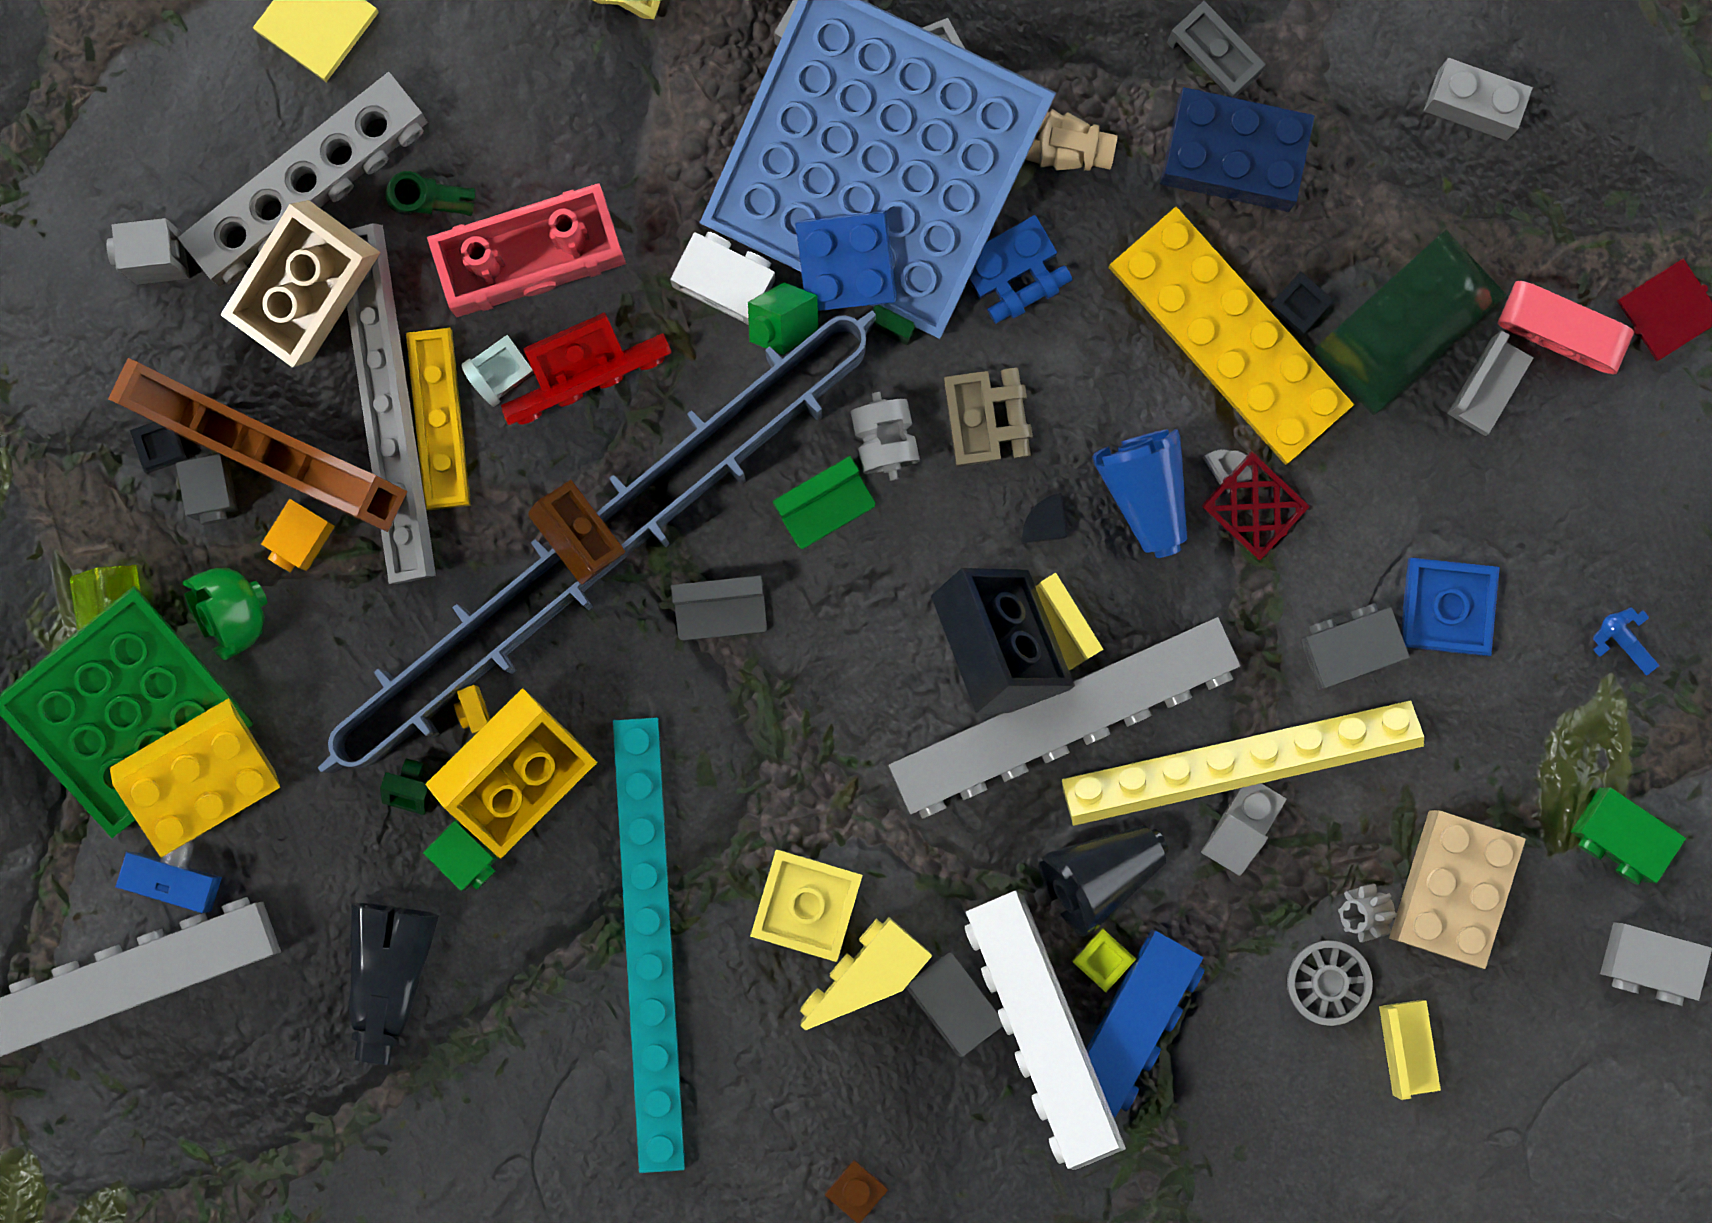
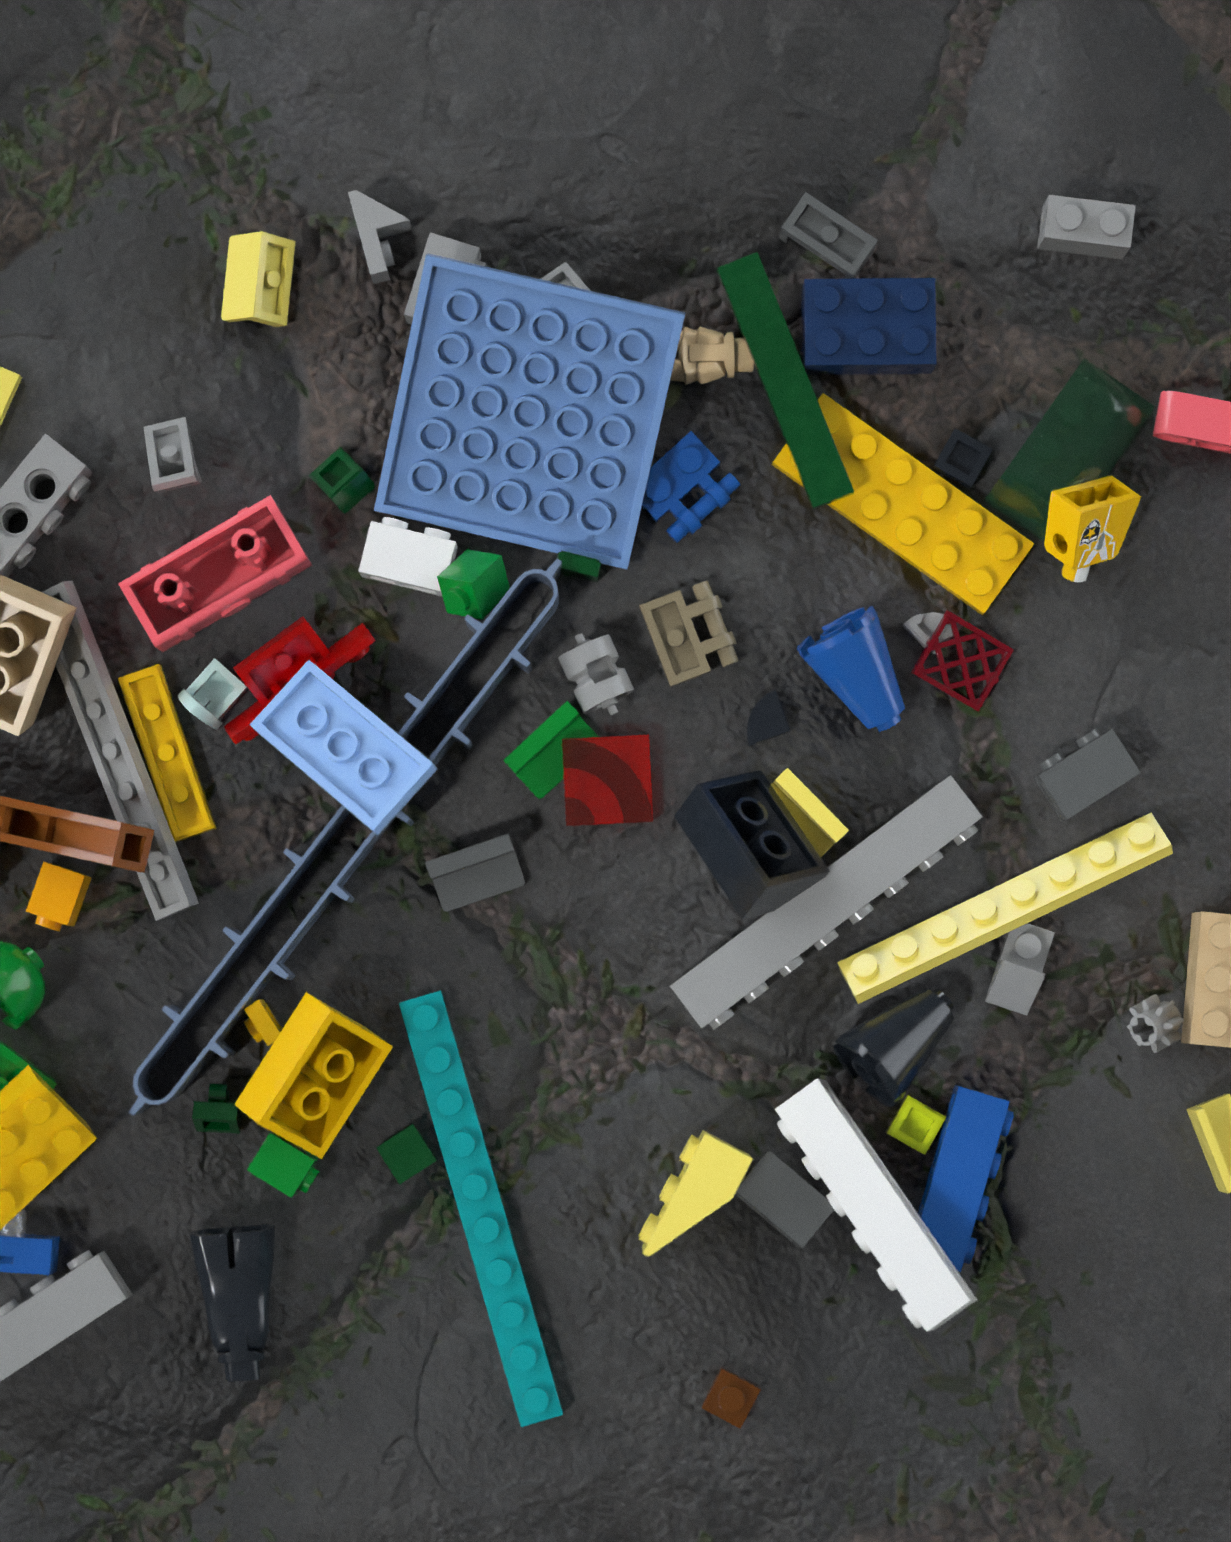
camera: 10 degrees left, 0 degrees up
dark green pin [386,171,475,217] -> none
reddish brown slope [528,480,626,585] -> none
light yellow plate [750,849,863,962] -> none
blue plate [795,211,897,311] -> none
light grey wheel [1287,940,1373,1026] -> none
blue tile [1401,558,1500,657] -> none
light grey panel [1447,331,1533,436] -> none
none -> light grey slope [143,417,202,493]
none -> light blue plate [250,660,437,836]
none -> dark green slope [308,447,375,514]
none -> dark green tile [376,1123,437,1184]
none -> clear red tile [561,735,653,826]
none -> dark green tile [717,252,854,510]
none -> yellow torso [1044,475,1141,582]

